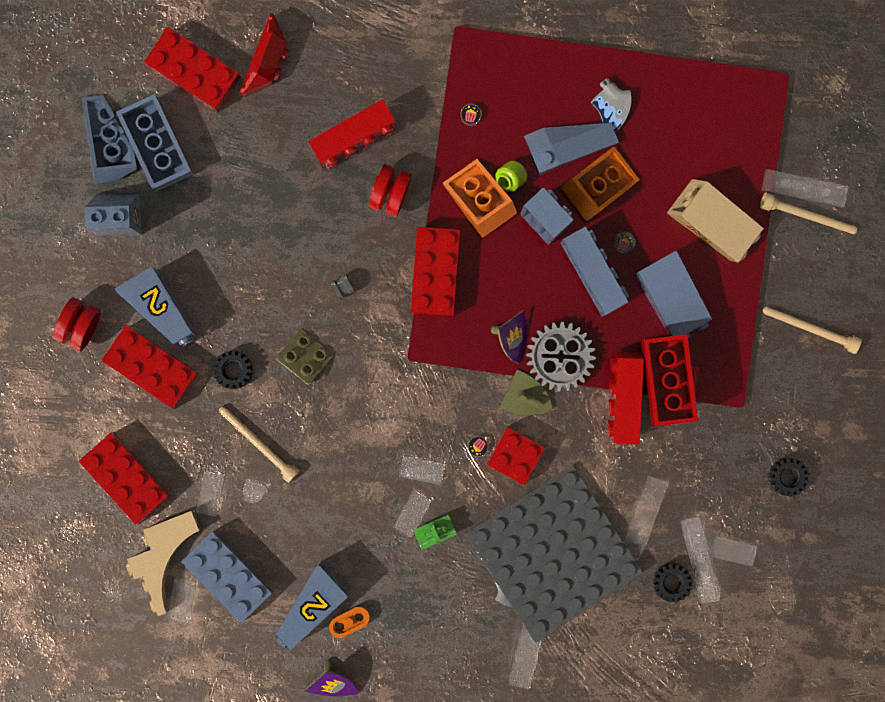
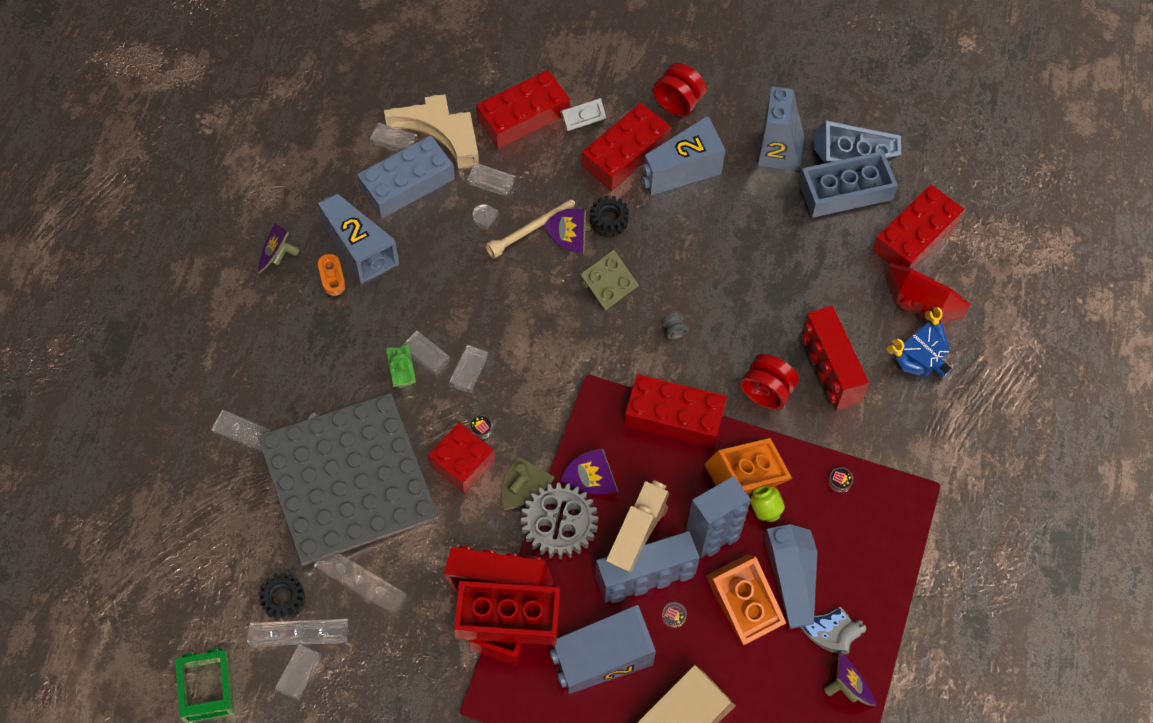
camera: 105 degrees right, 25 degrees down
none -> green window [175,648,235,723]
none -> dark purple shield [544,208,591,253]
none -> light grey plate [560,98,606,131]
none -> tan arch [606,480,669,573]
none -> shield [824,651,877,706]
none -> blue torso [887,307,952,378]

